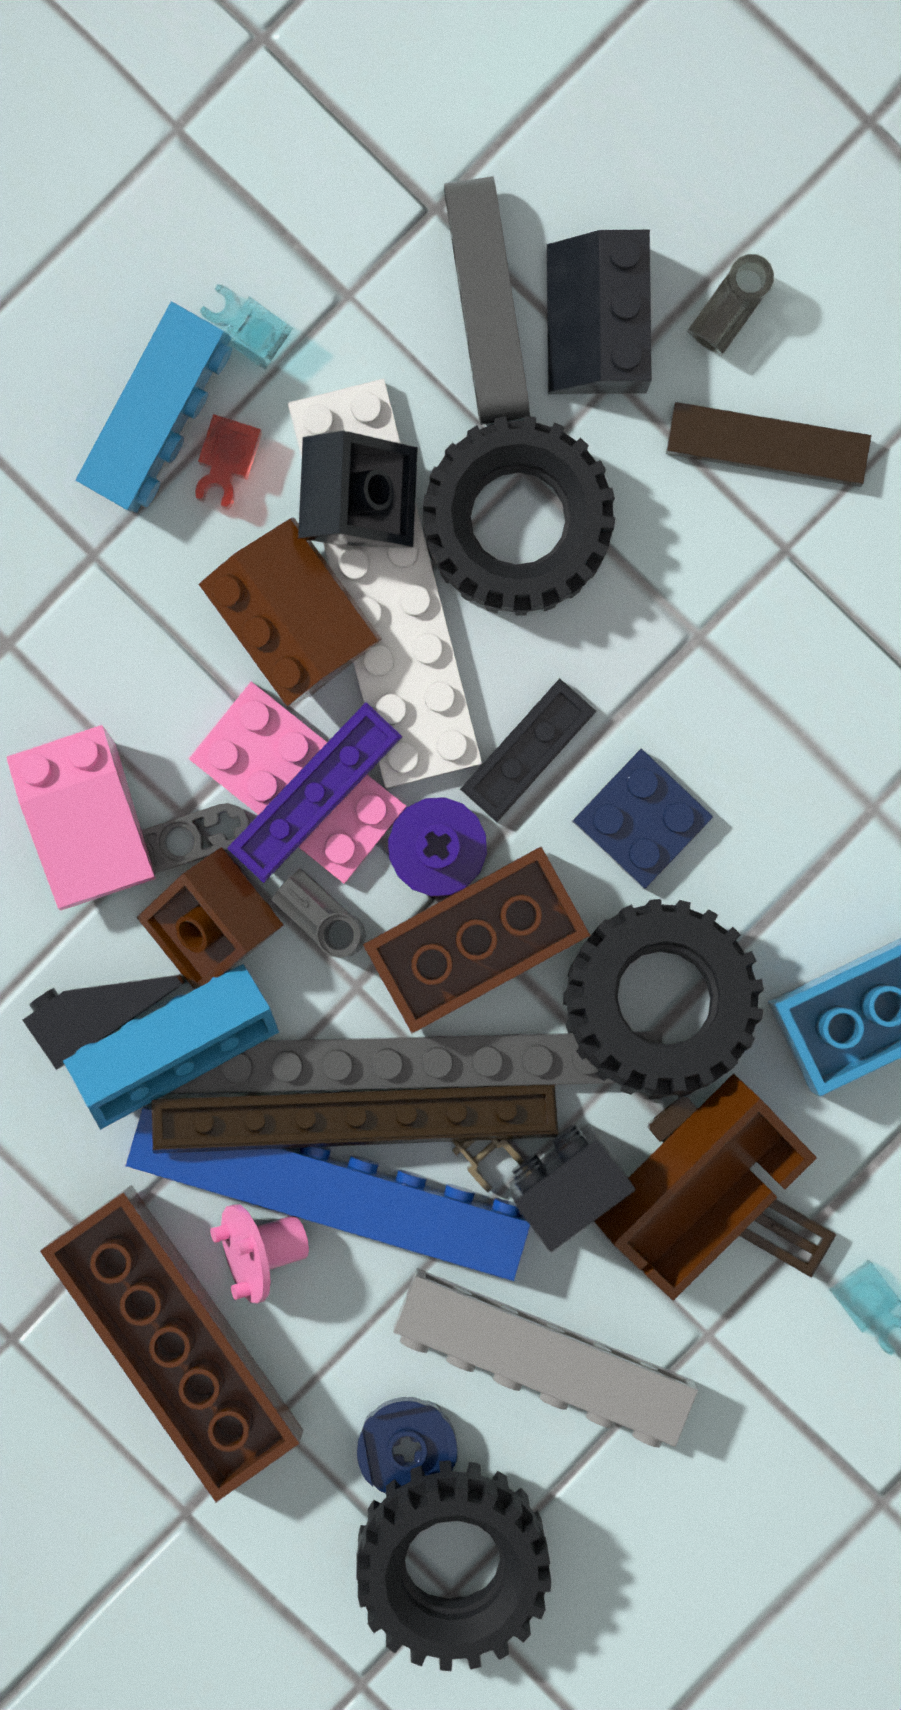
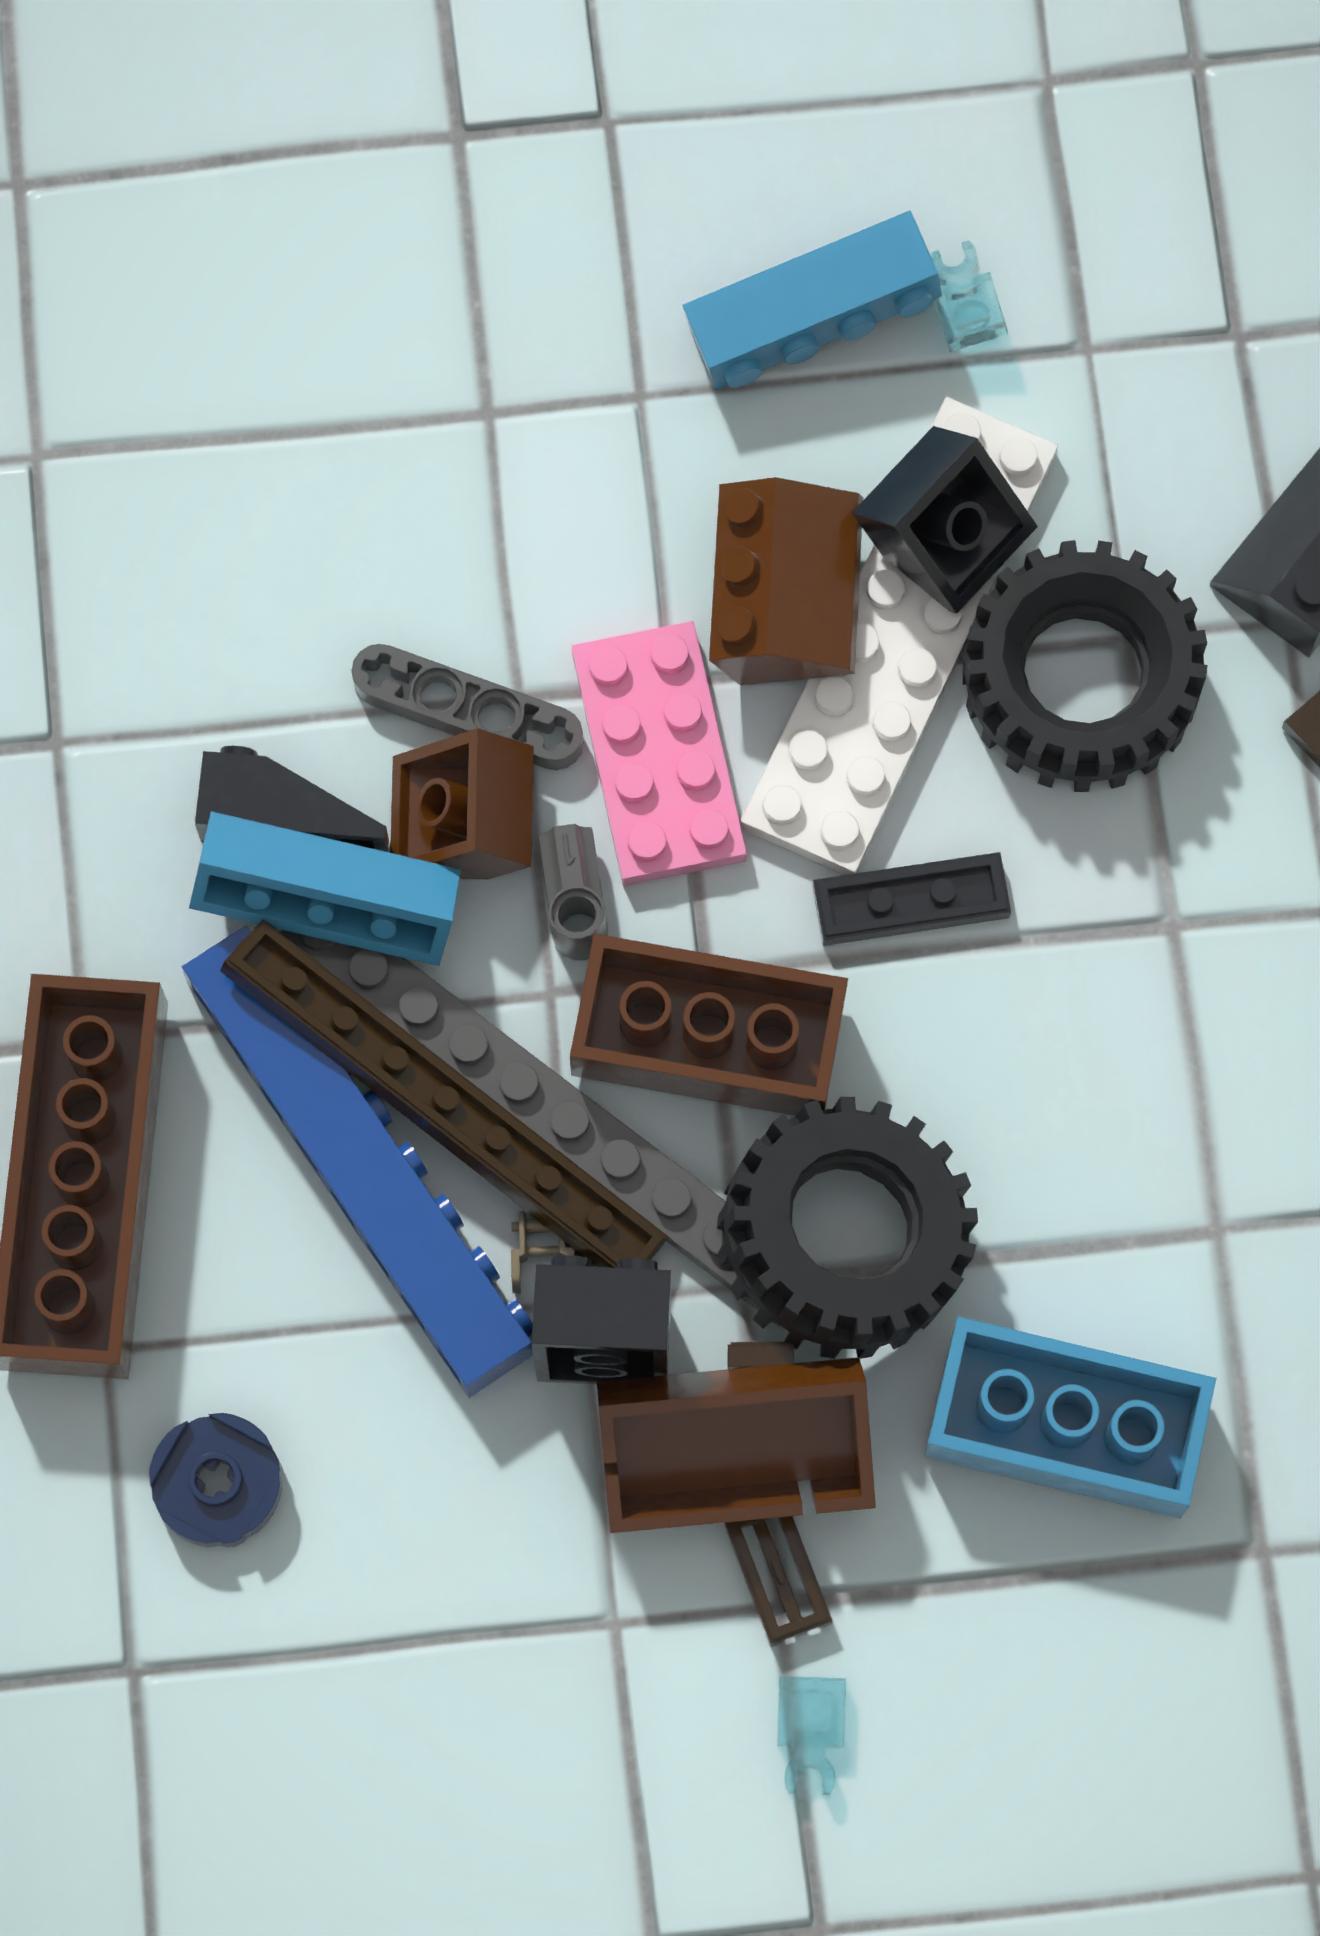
camera: 40 degrees right, 15 degrees down
bright pink slope [6,725,156,911] -> none
clear red plate [195,414,262,510] -> none
bright pink piece [210,1204,309,1303] -> none
dark purple tile [227,702,403,883] -> none
black tyre [356,1460,552,1671] -> none
dark purple piece [388,797,487,896] -> none
light grey brick [393,1268,698,1448] -> none
dark grey beam [444,176,530,425] -> none
dark blue plate [572,748,713,889] -> none

